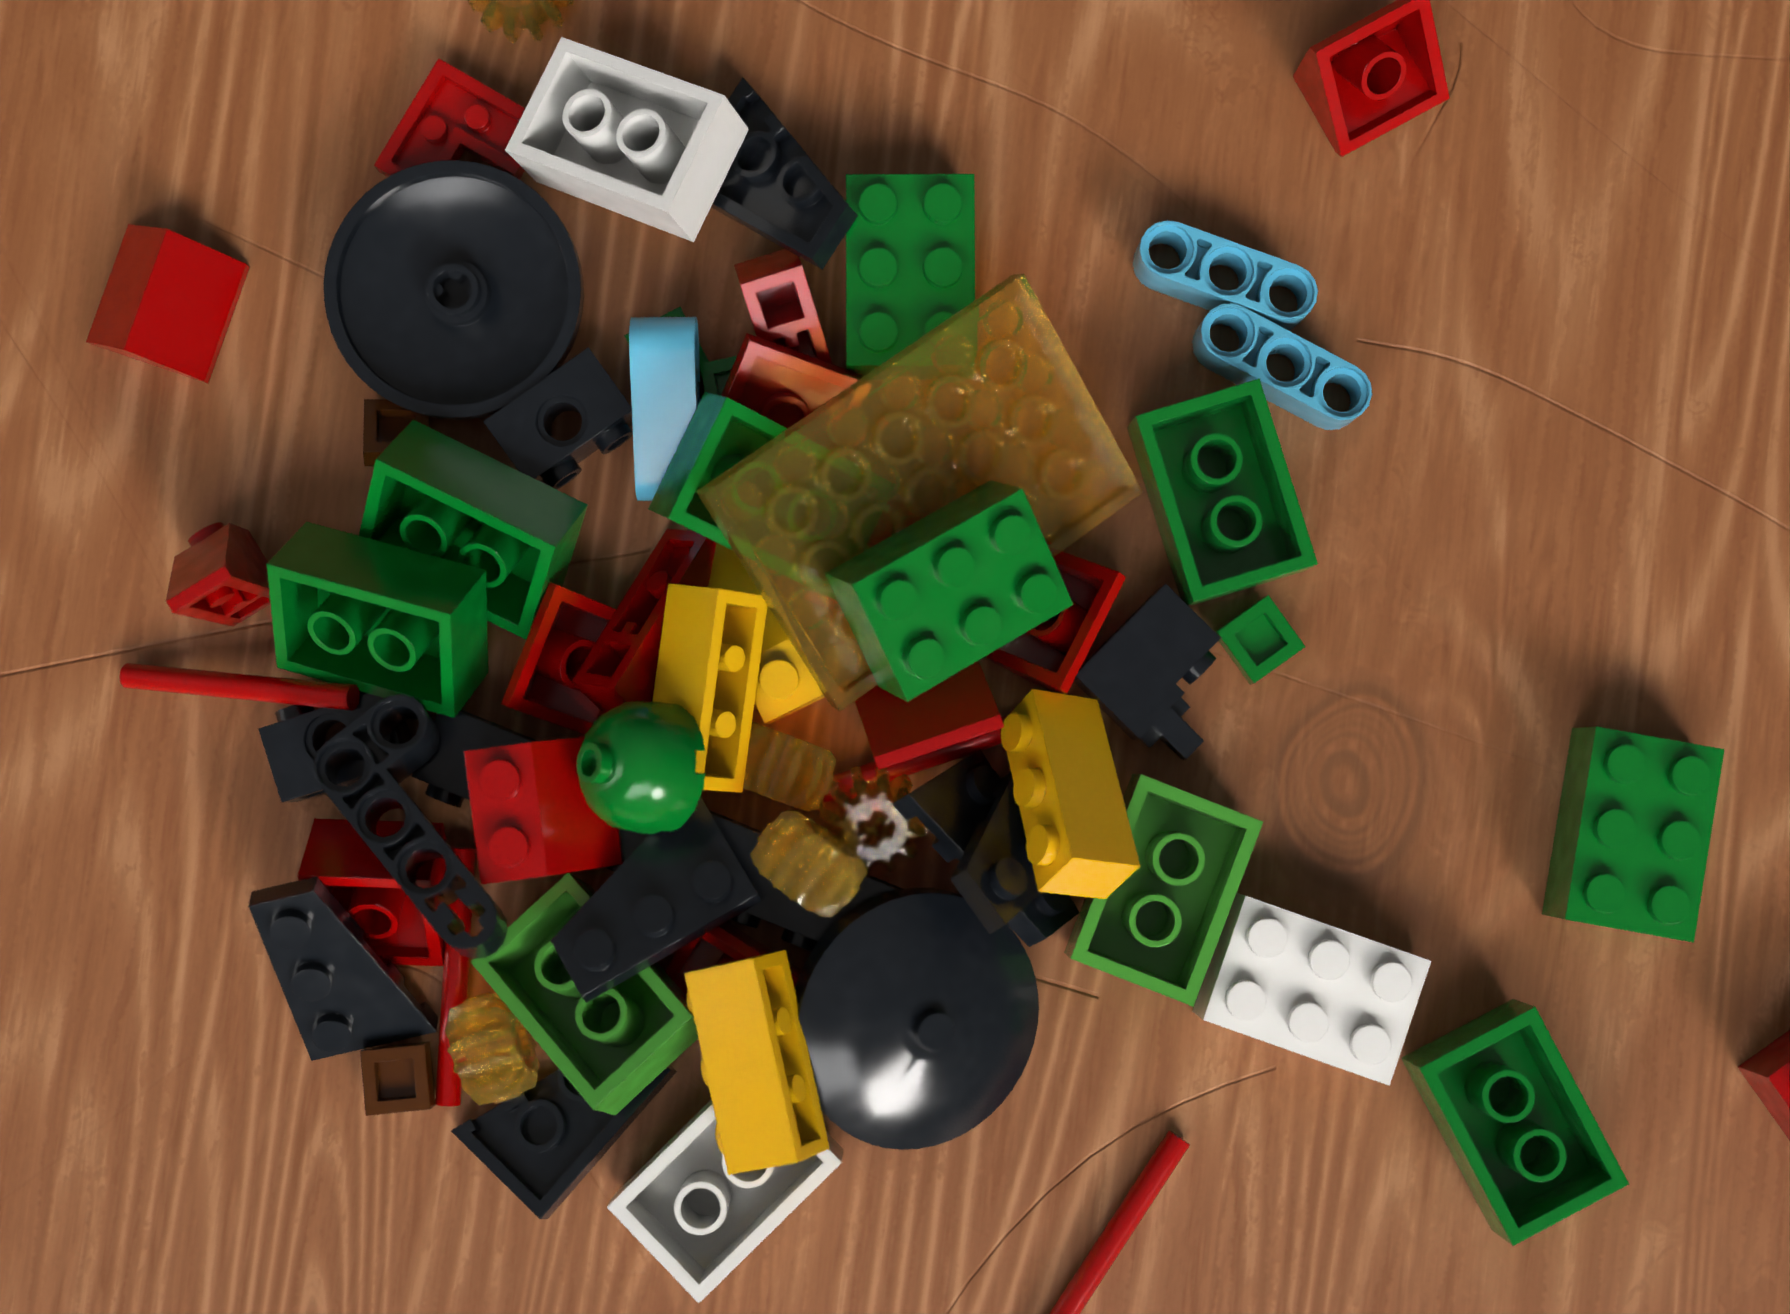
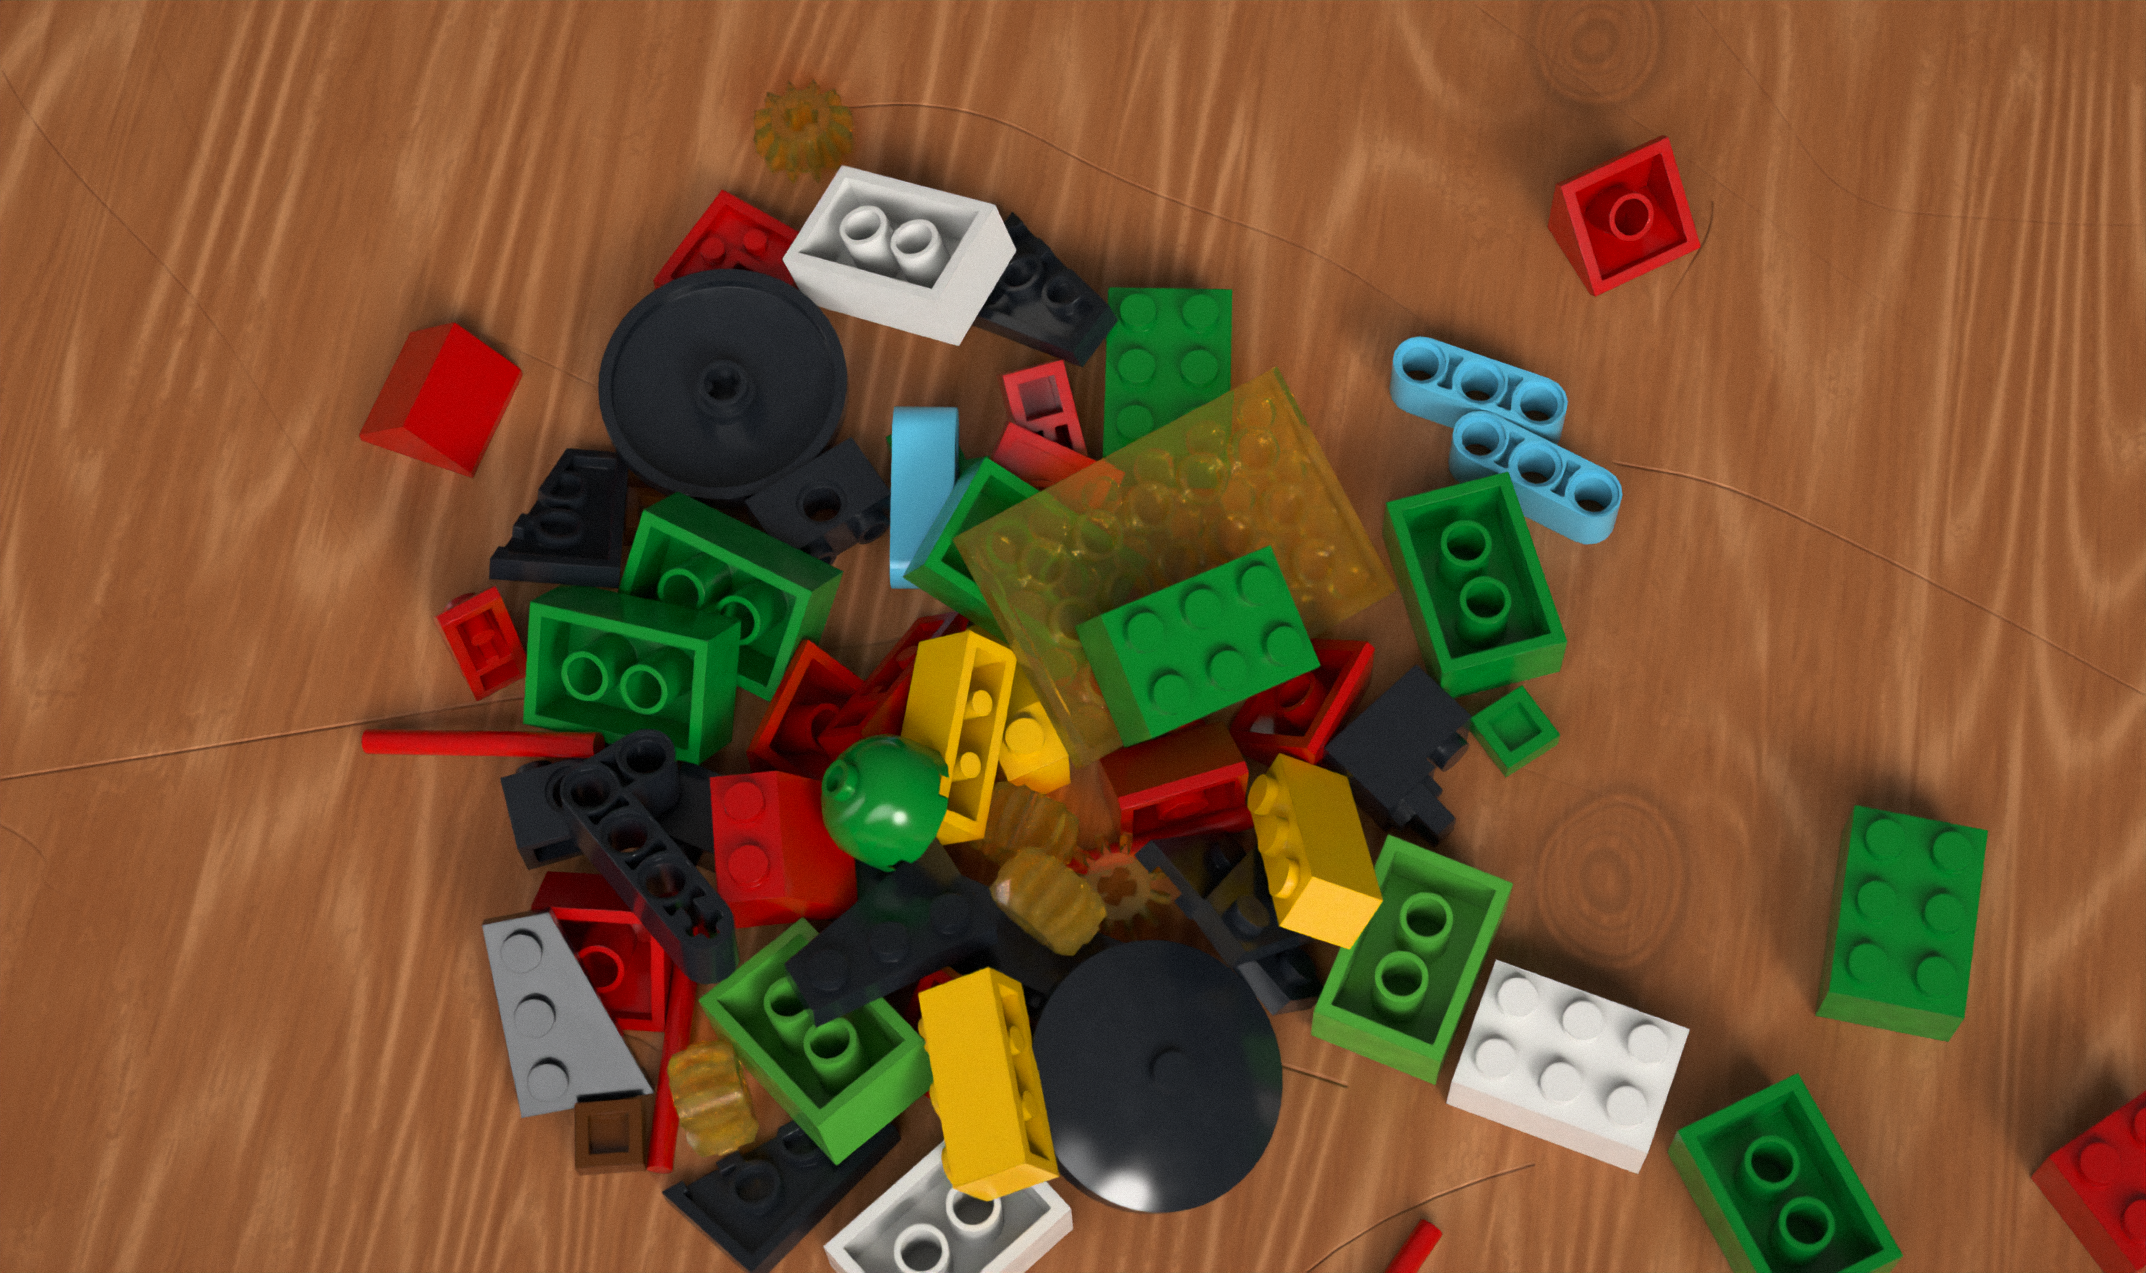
camera: 10 degrees right, 20 degrees down
none -> black wing [489,448,628,589]

